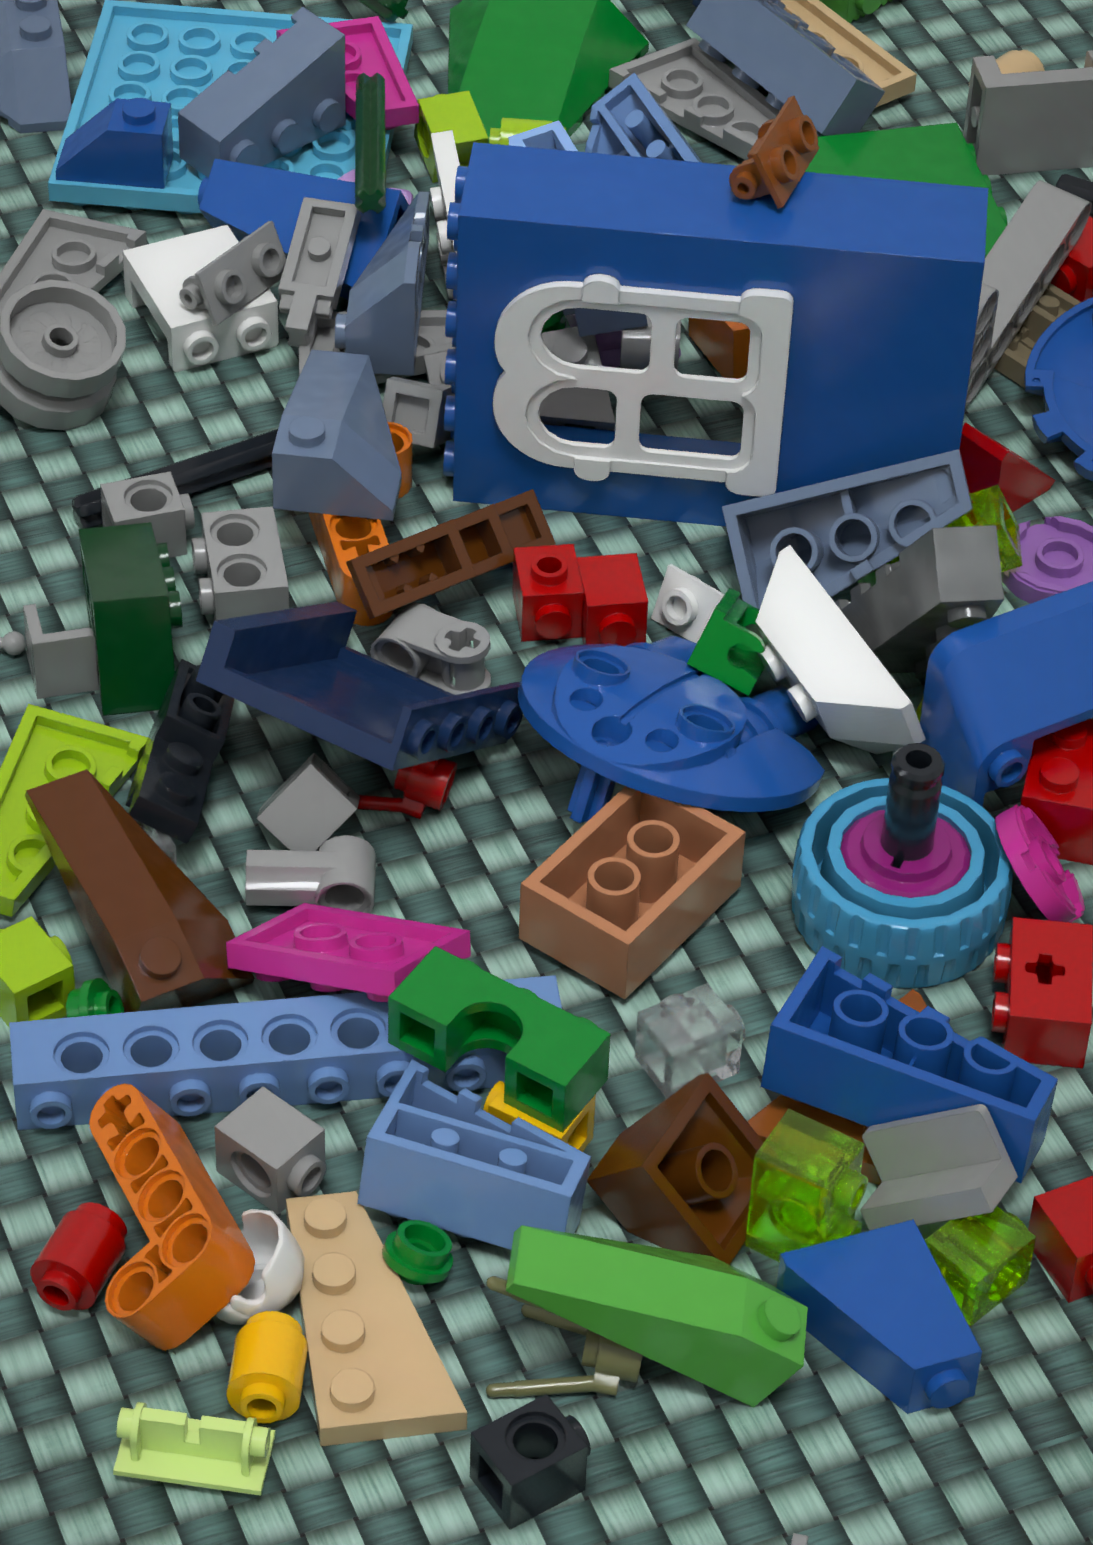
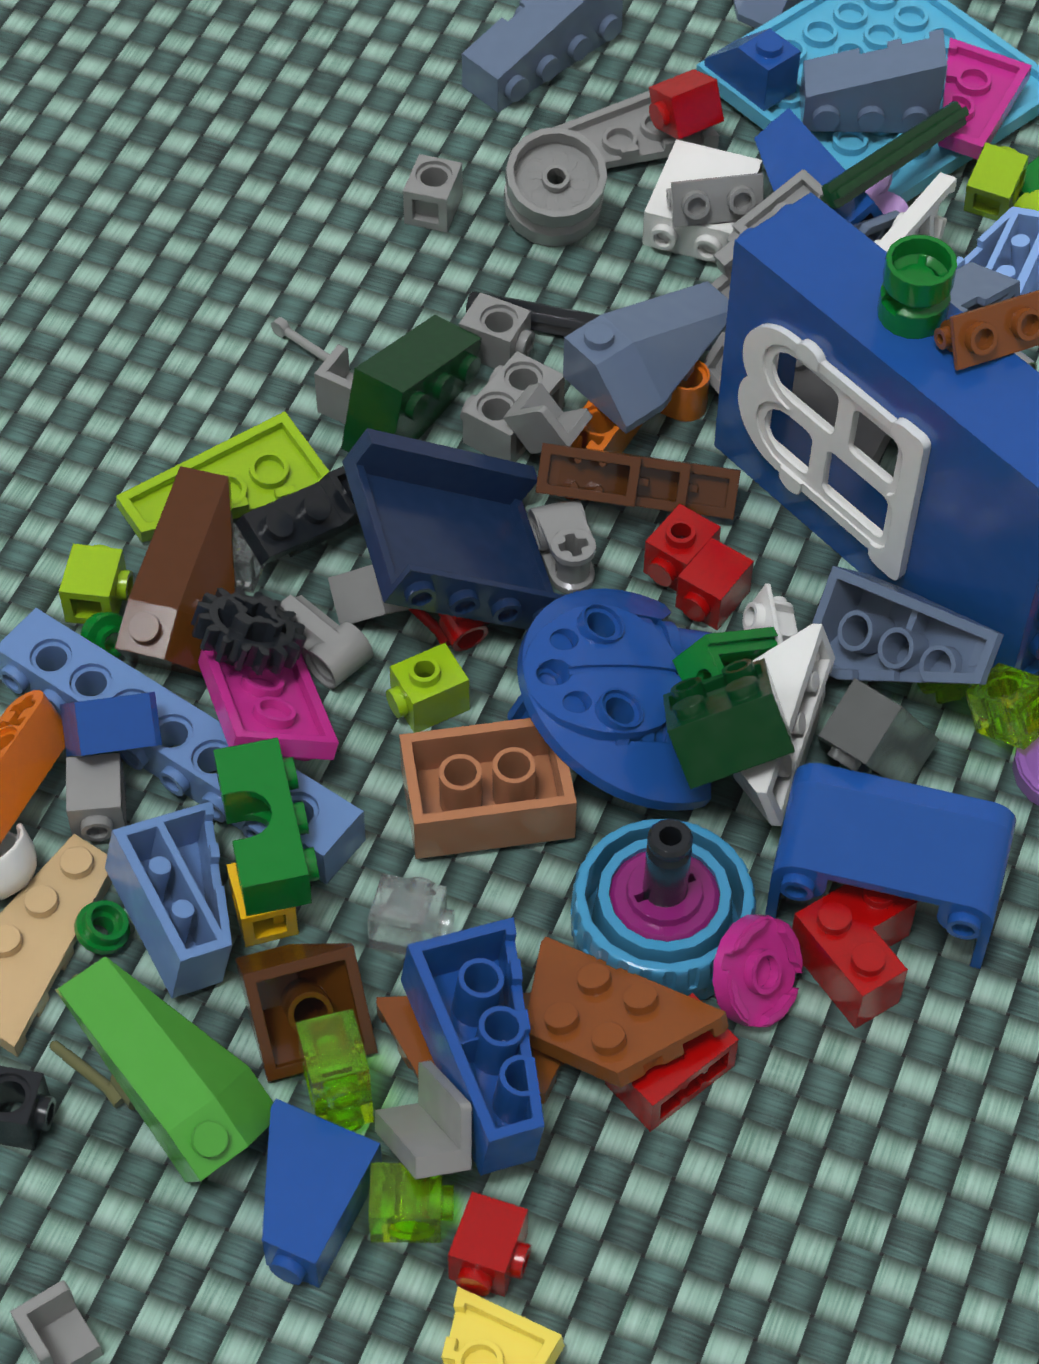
camera: 45 degrees right, 10 degrees up
none -> blue slope [60,692,162,757]
none -> black gear [191,587,307,675]
none -> lime brick [386,643,470,733]
none -> light grey panel [503,383,593,454]
none -> dark orange wing [528,937,729,1088]
none -> red brick [649,69,724,140]
none -> dark green slope [663,658,795,789]
none -> green wheel [877,235,957,339]

